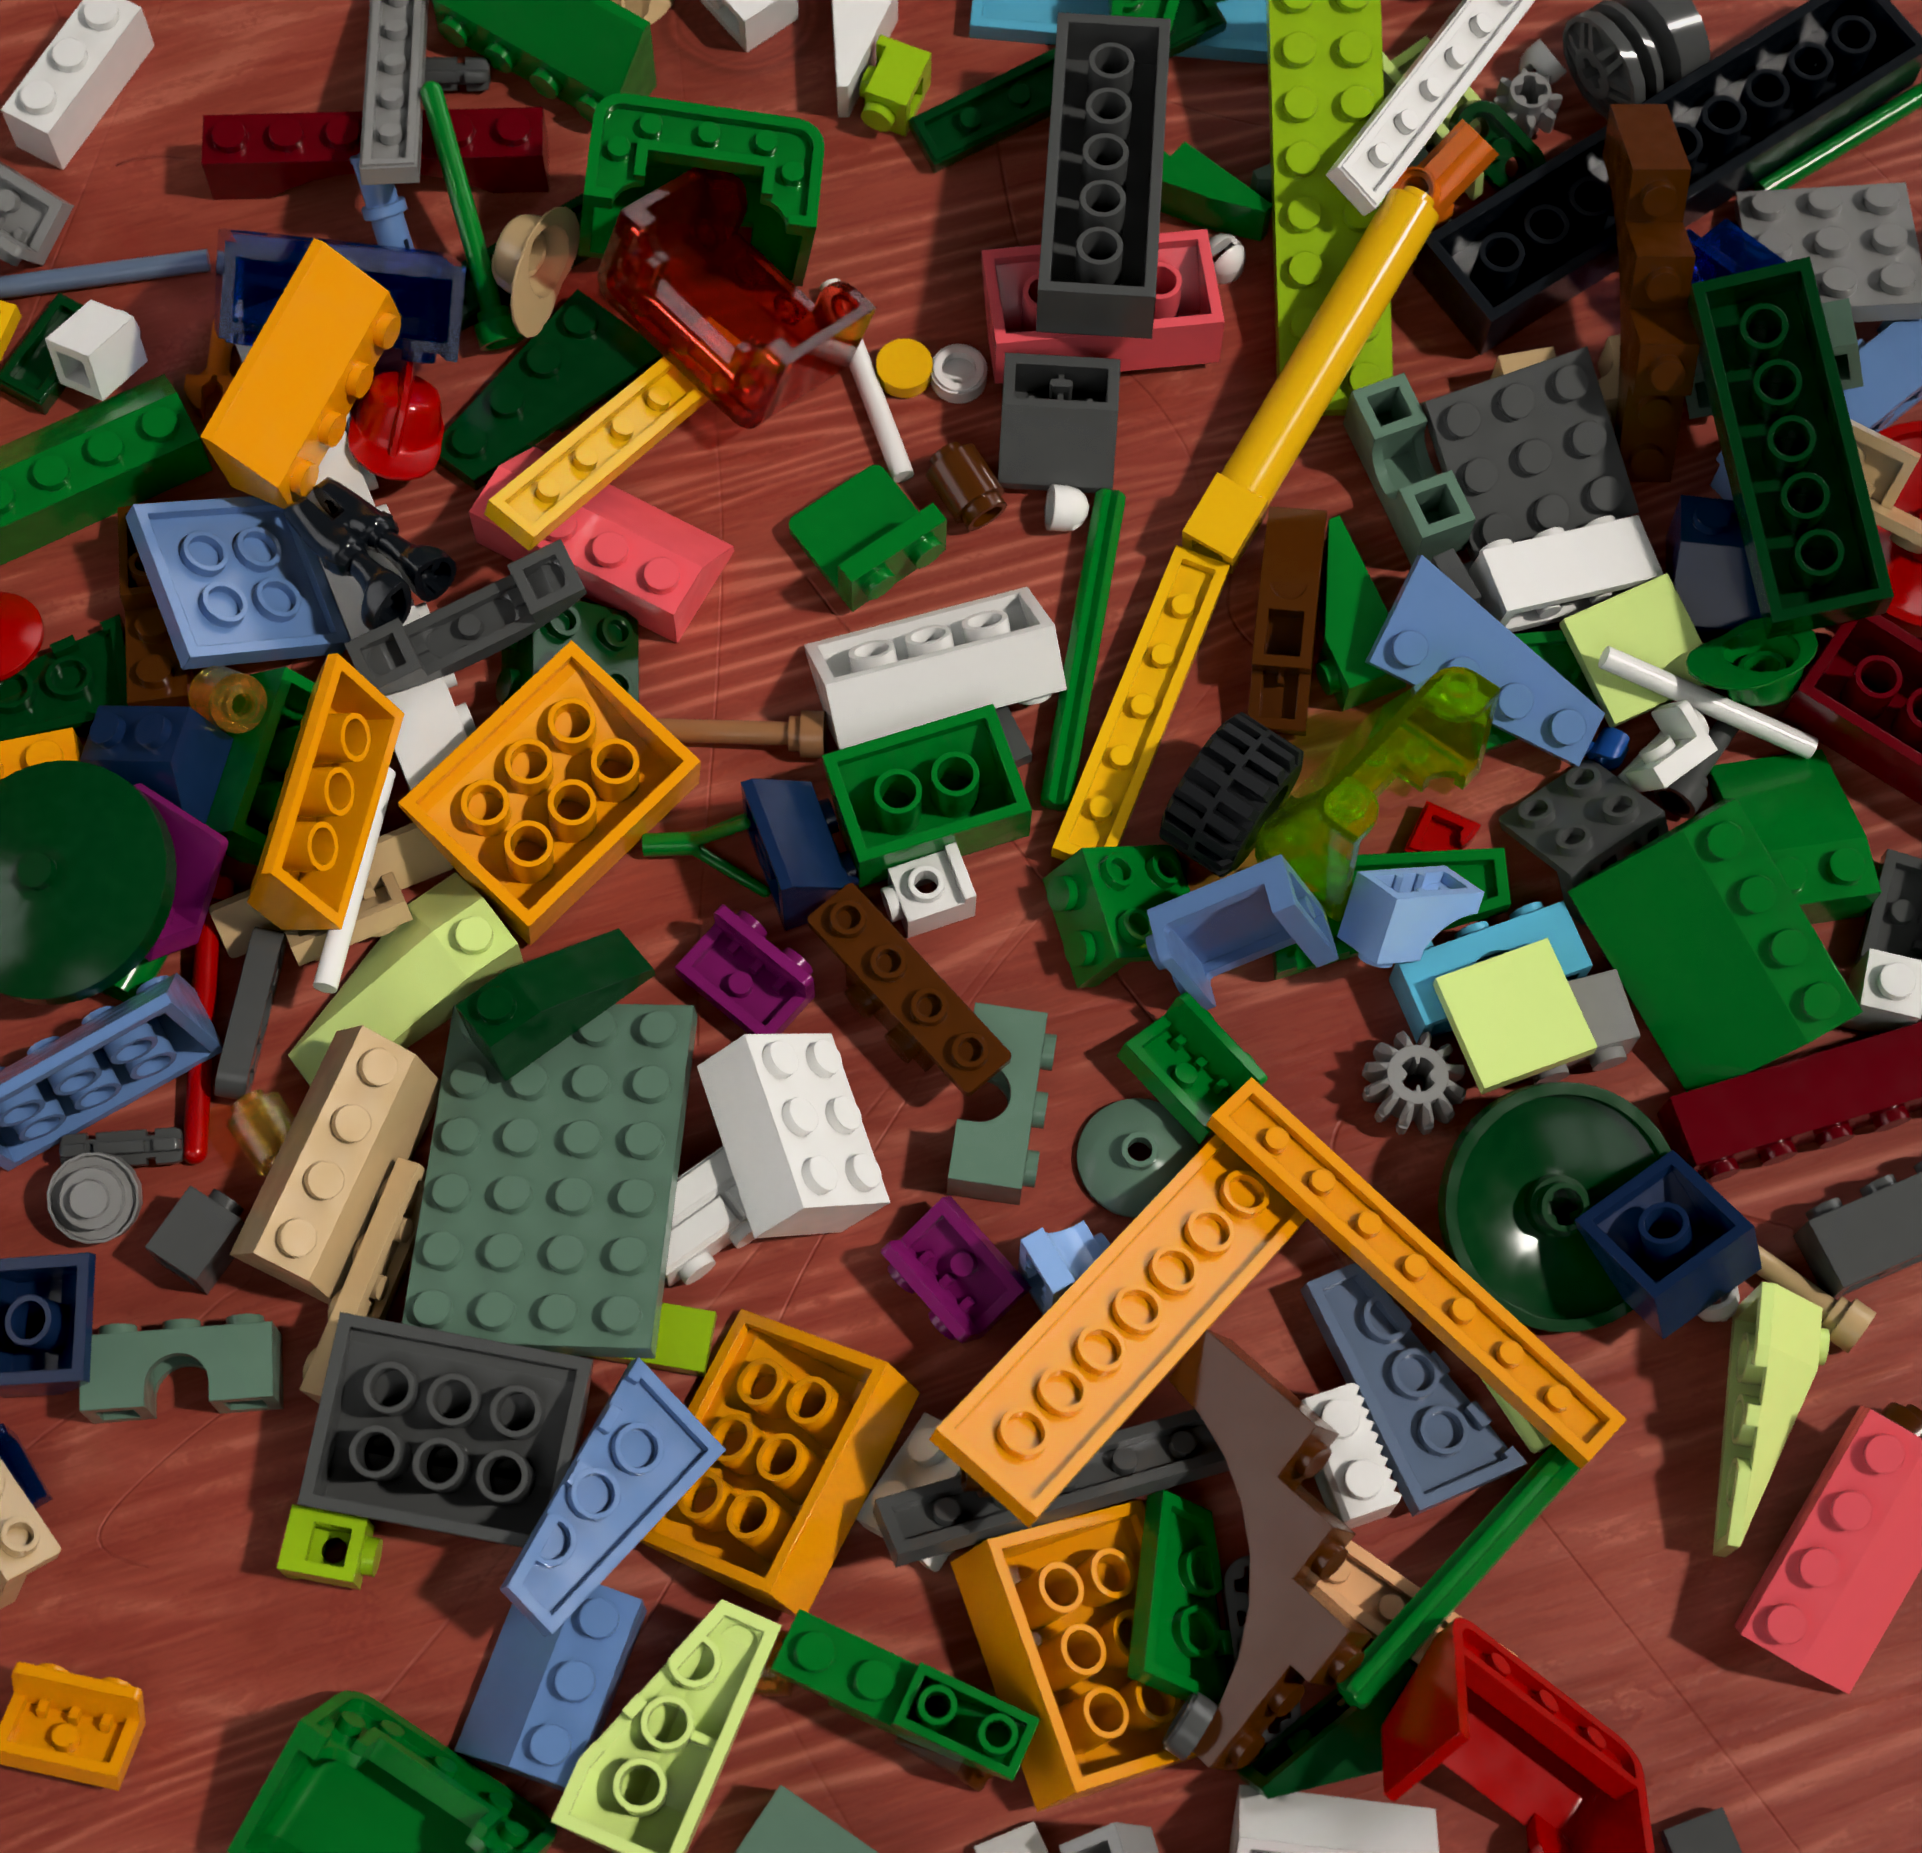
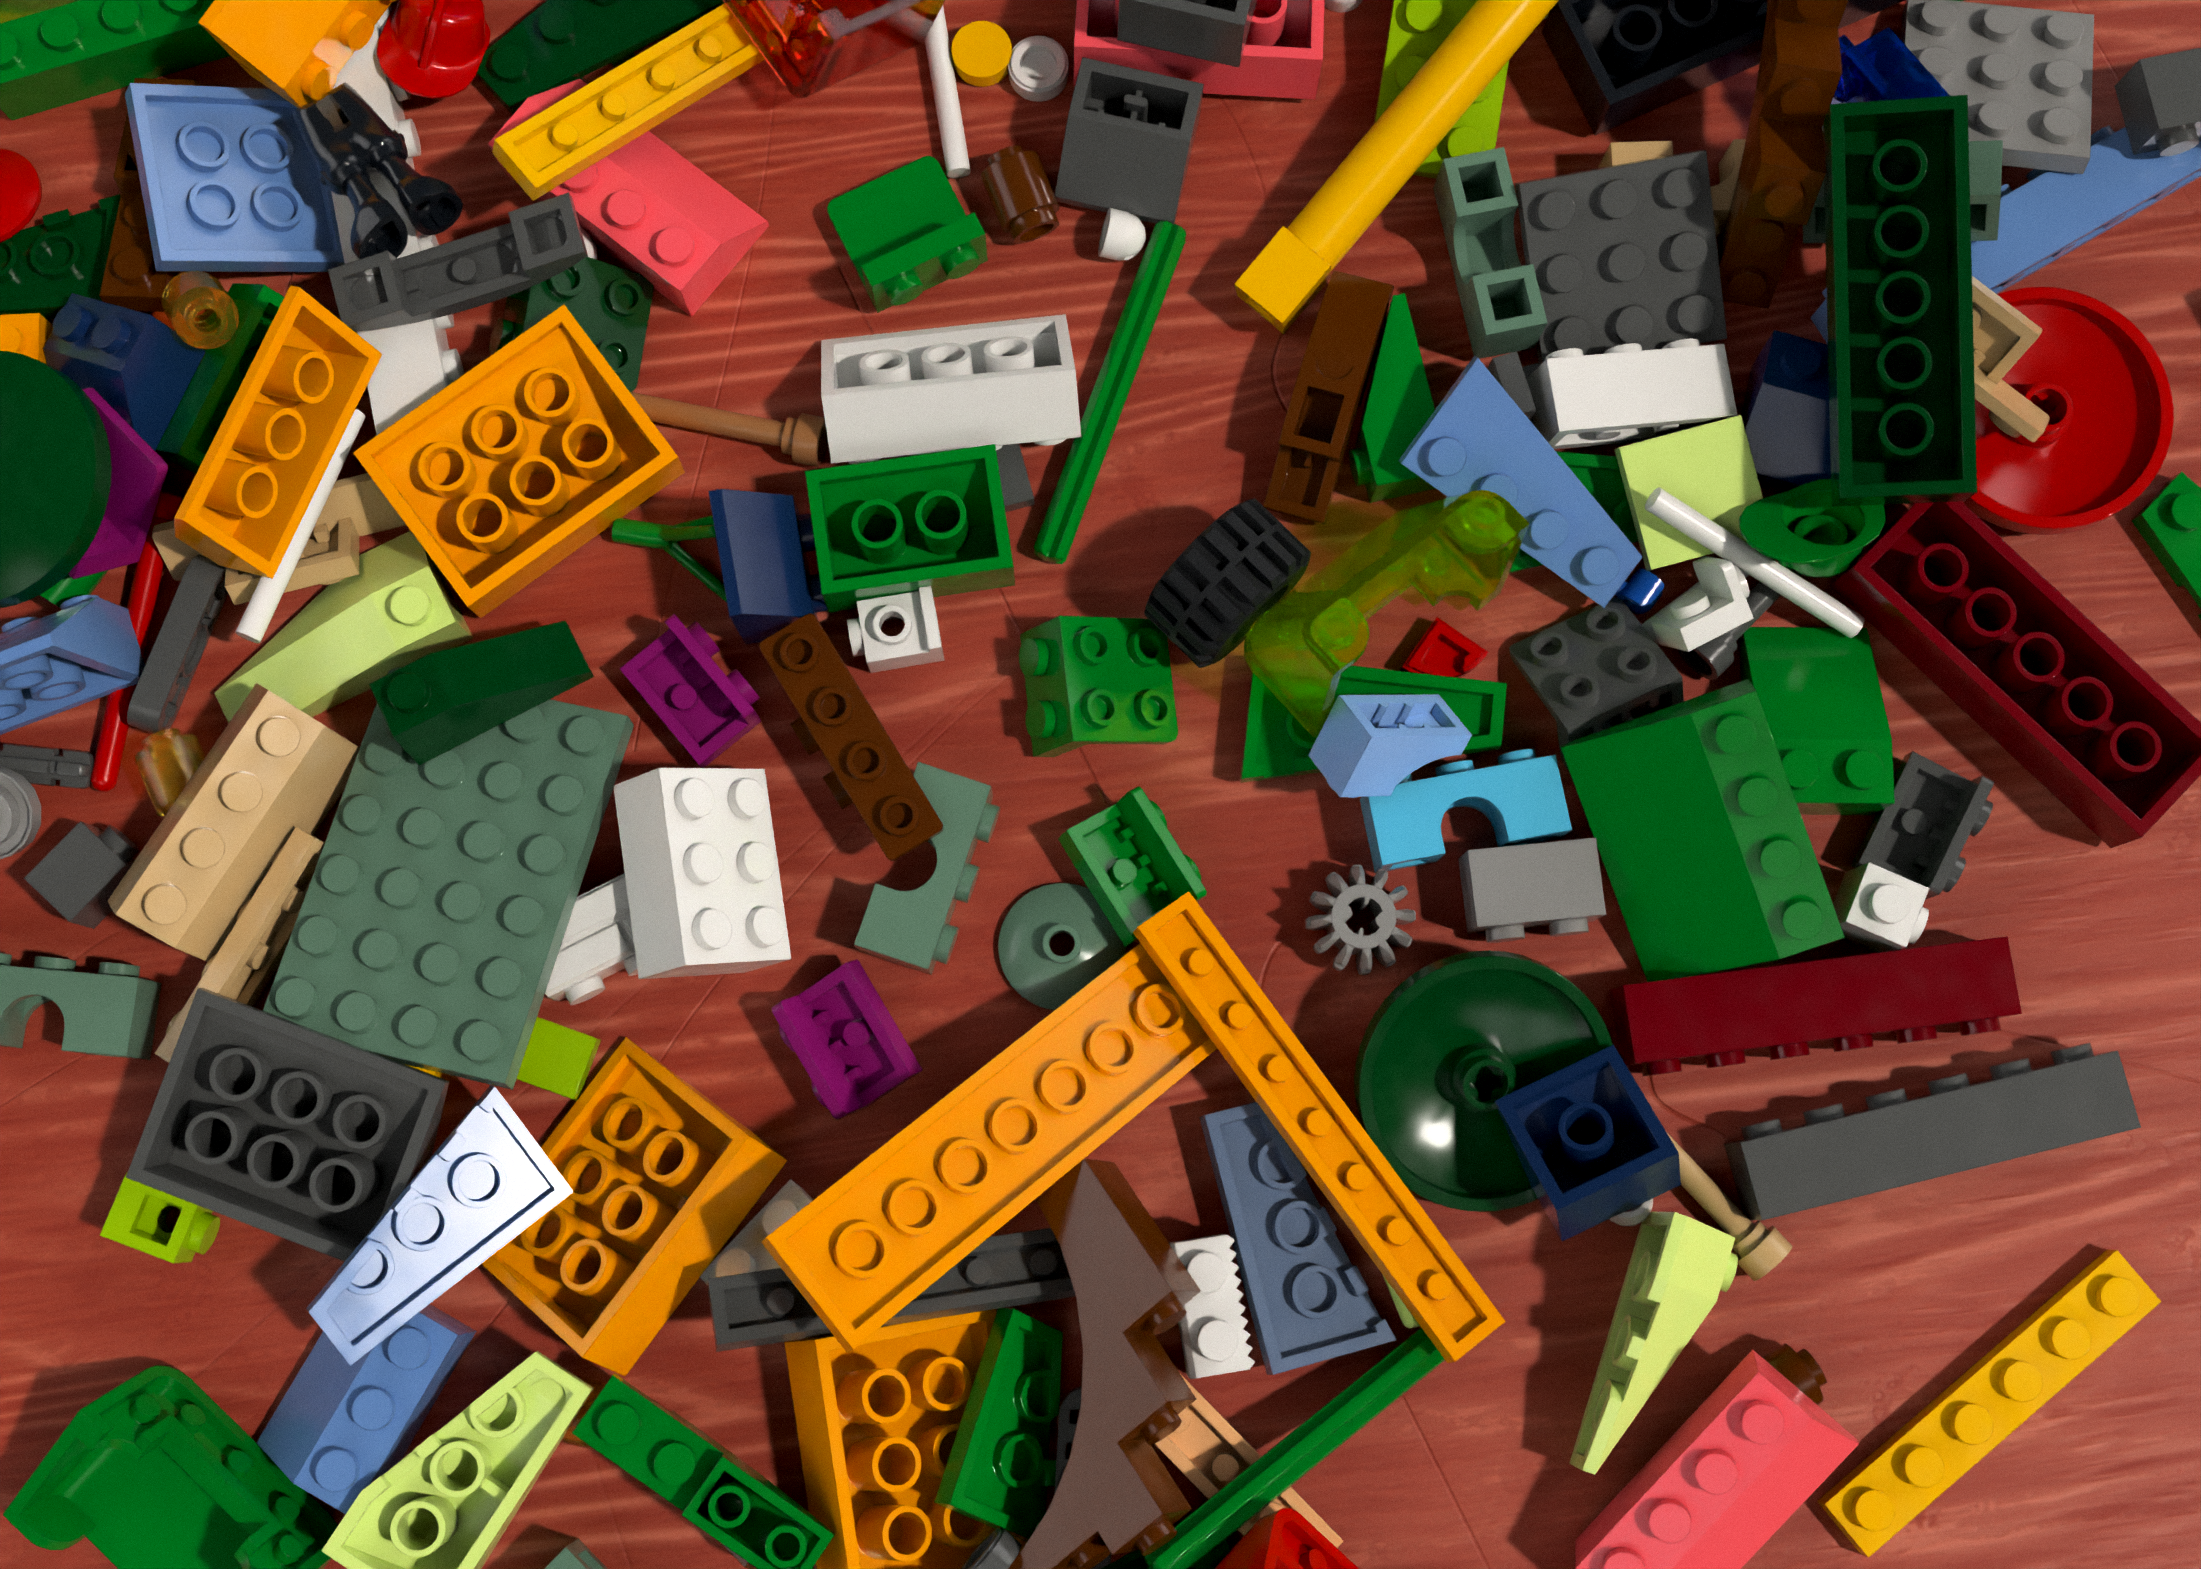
camera: 10 degrees right, 10 degrees up
light blue arch [1018,1220,1111,1315] -> none
yellow plate [1051,545,1231,861] -> none
medium blue panel [1146,854,1339,1010] -> none
yellowish green tile [1432,938,1598,1095] -> none

